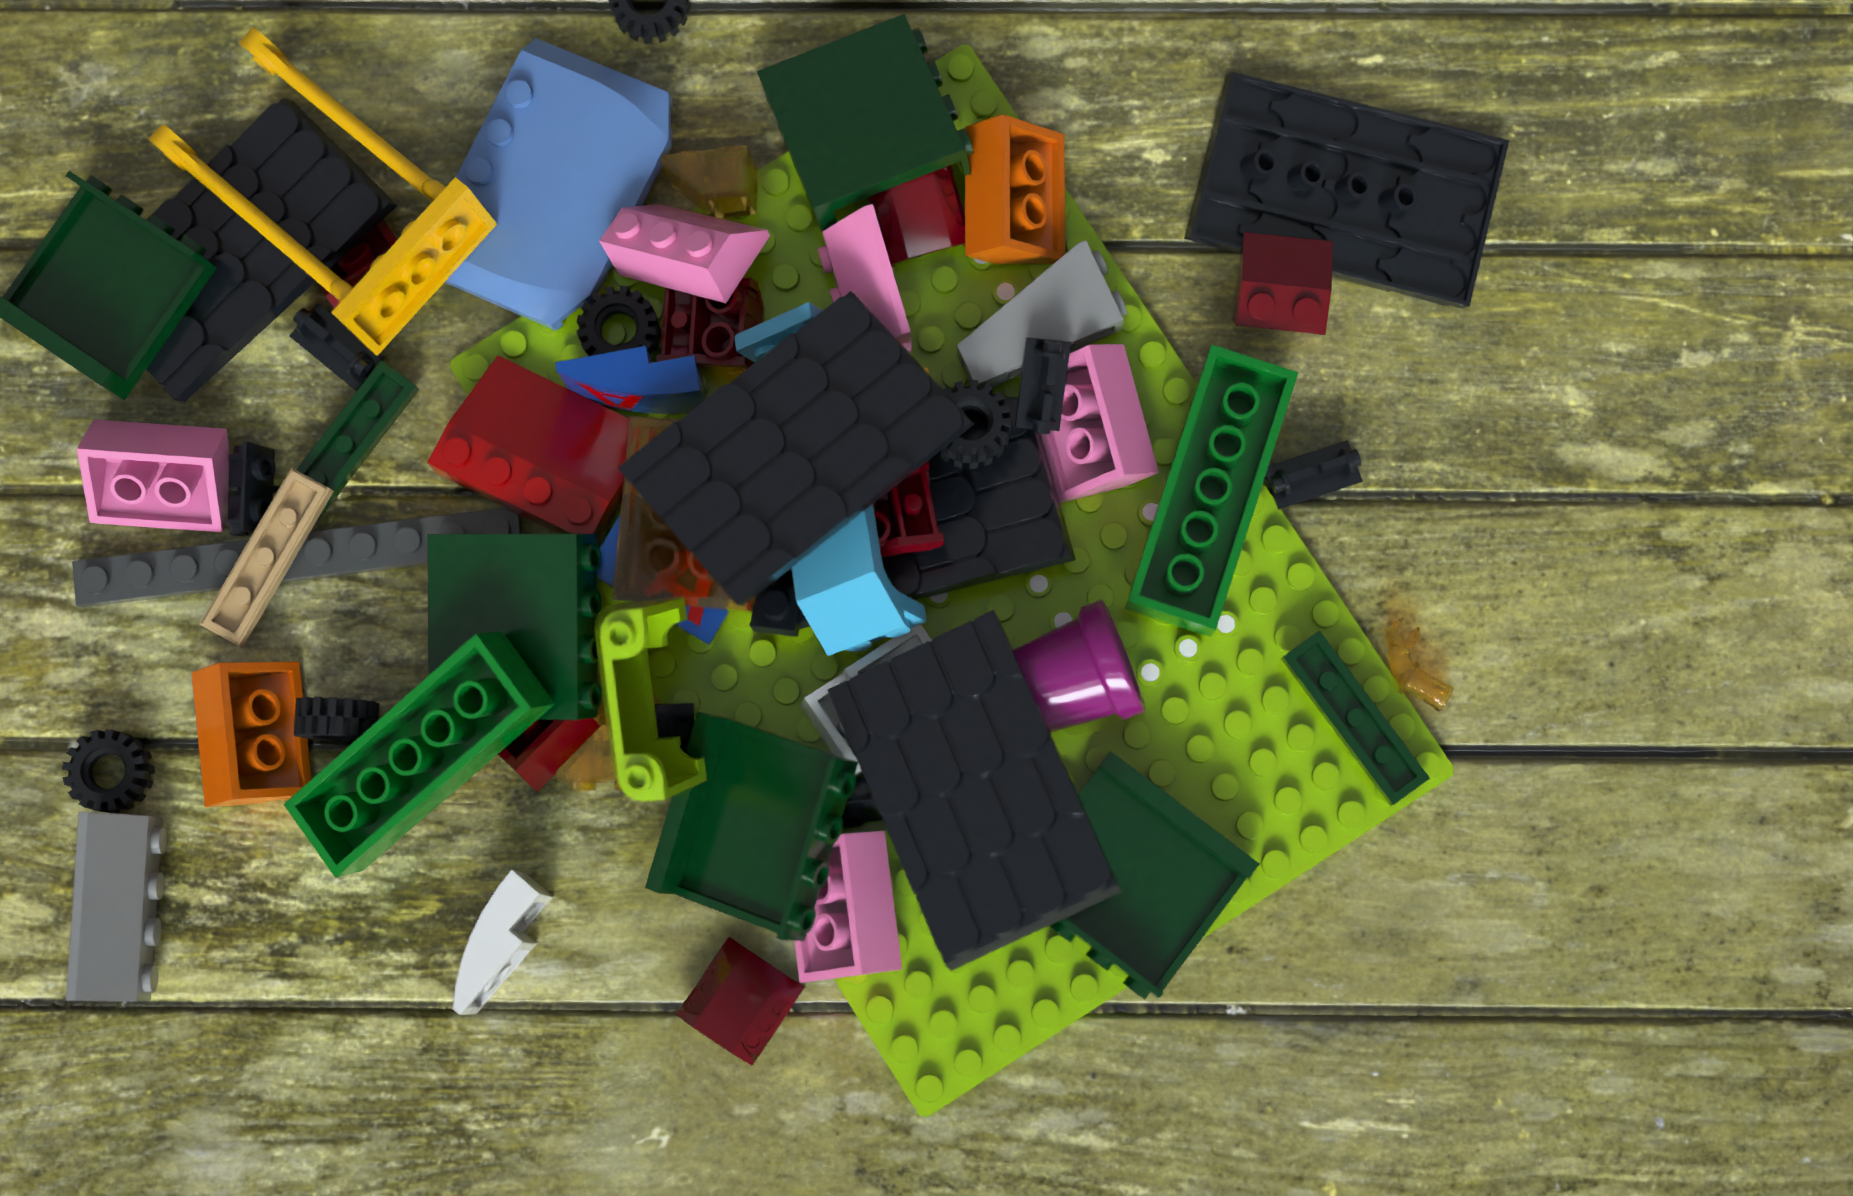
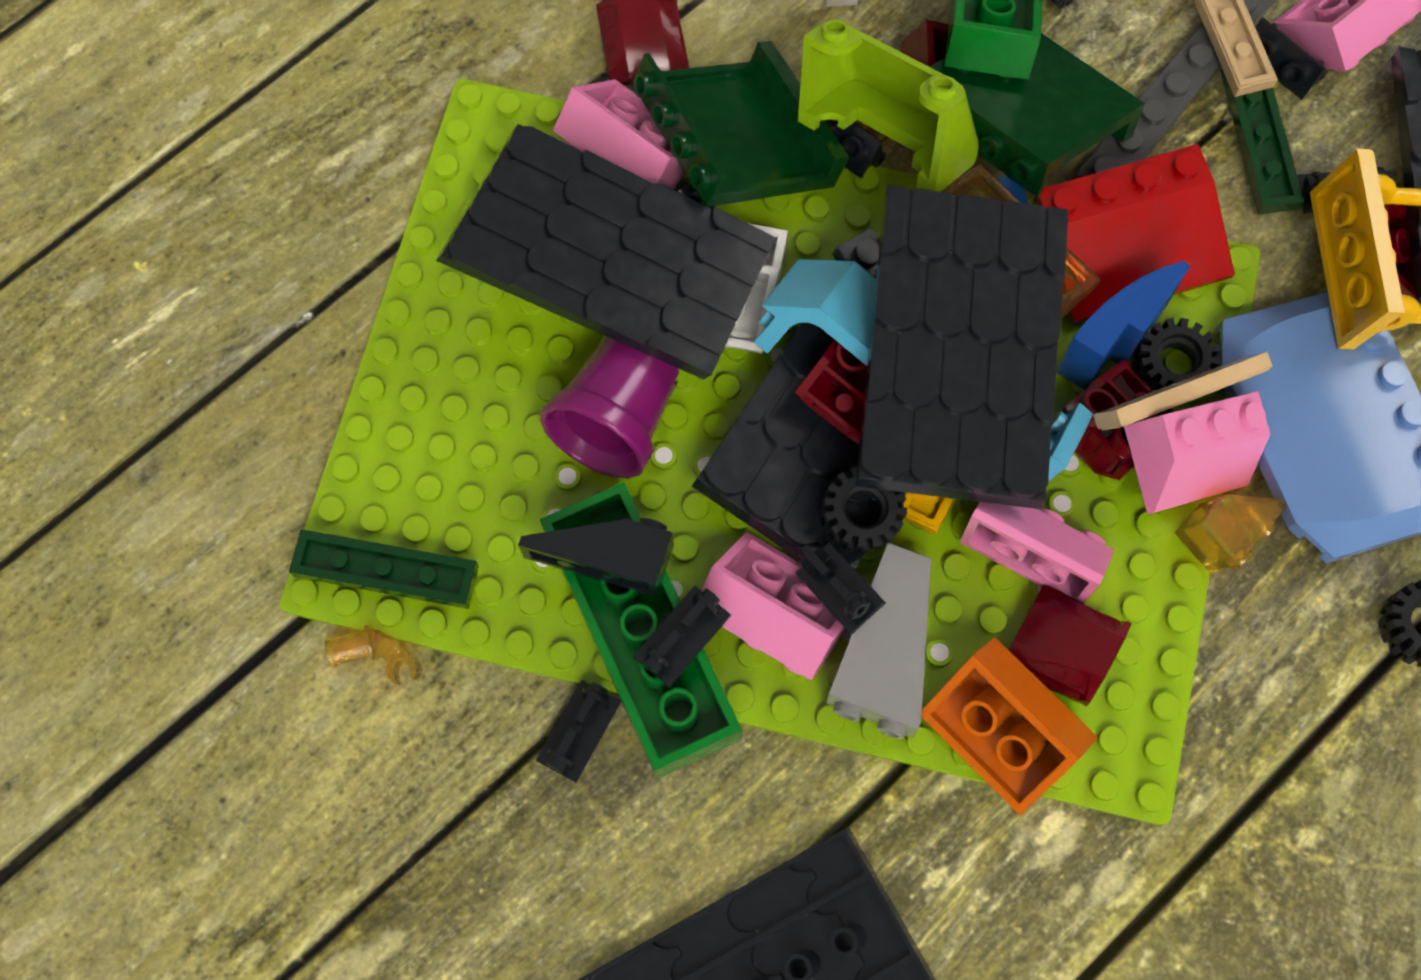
camera: 135 degrees right, 10 degrees down
dark green panel [757,14,974,232] -> none
dark green panel [1049,751,1260,1000] -> none
dark red slope [1232,231,1333,335] -> none
none -> black slope [518,518,674,597]
none -> black hinge [633,586,731,688]
none -> tan tile [1093,352,1273,431]

